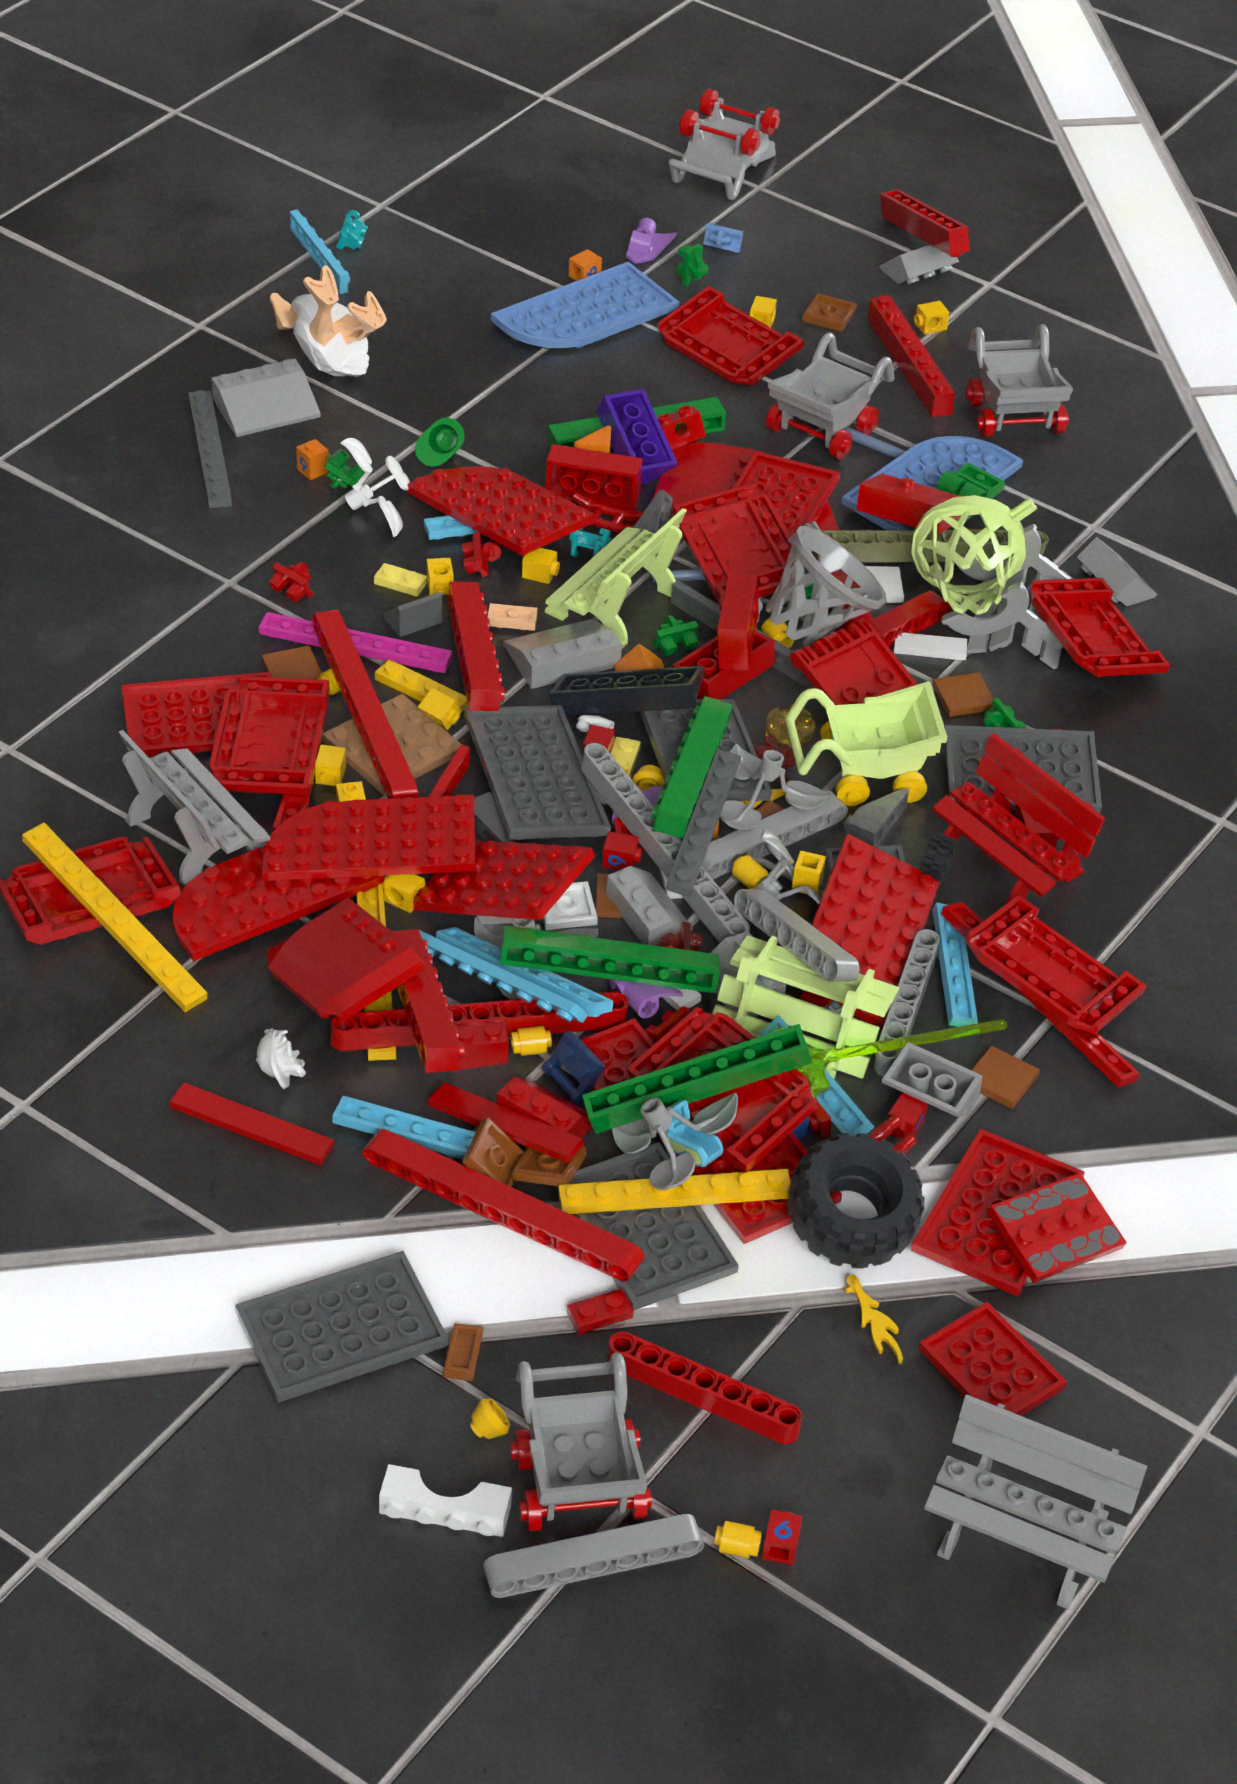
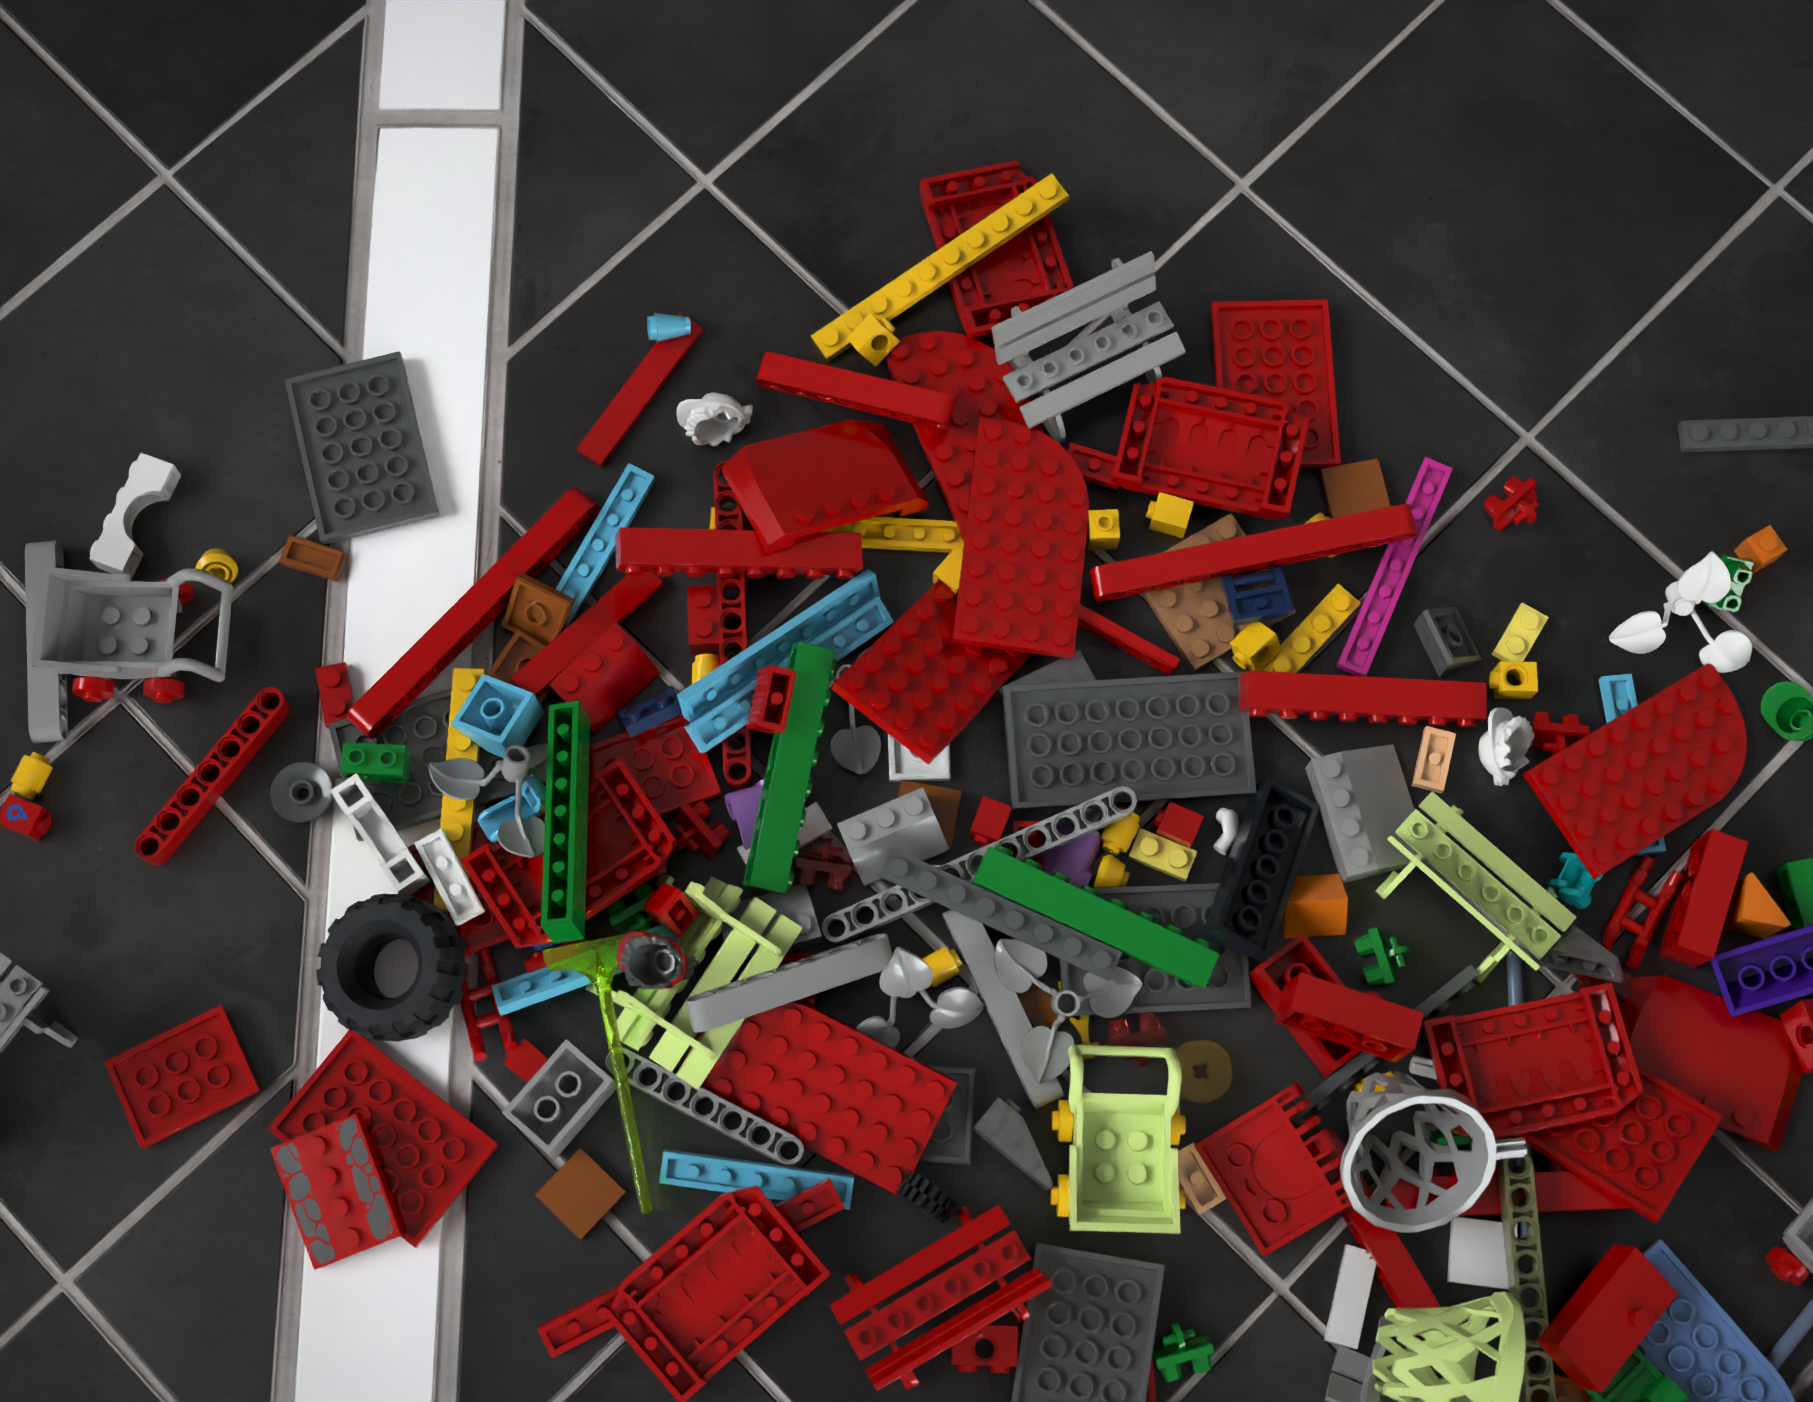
camera: 100 degrees right, 30 degrees up
yellow brick [522,548,560,584] -> none
yellow brick [792,851,826,894] -> none
yellow piece [844,1274,903,1364] -> none
dark orange tile [933,672,993,717] -> none
none -> dark grey dish [270,762,333,823]
none -> white arch [330,773,430,896]
none -> green brick [340,742,412,784]
none -> white tile [414,828,485,926]
none -> medium azure slope [451,674,544,758]
none -> dark grey hair [616,930,699,989]
none -> red slope [643,883,699,939]
none -> medium azure cone [647,313,691,342]
none -> red brick [746,665,797,735]
none -> red beam [756,352,955,430]
none -> yellow brick [847,312,900,367]
none -> dark blue plate [1220,565,1294,626]
none -> white hair [1478,707,1535,786]

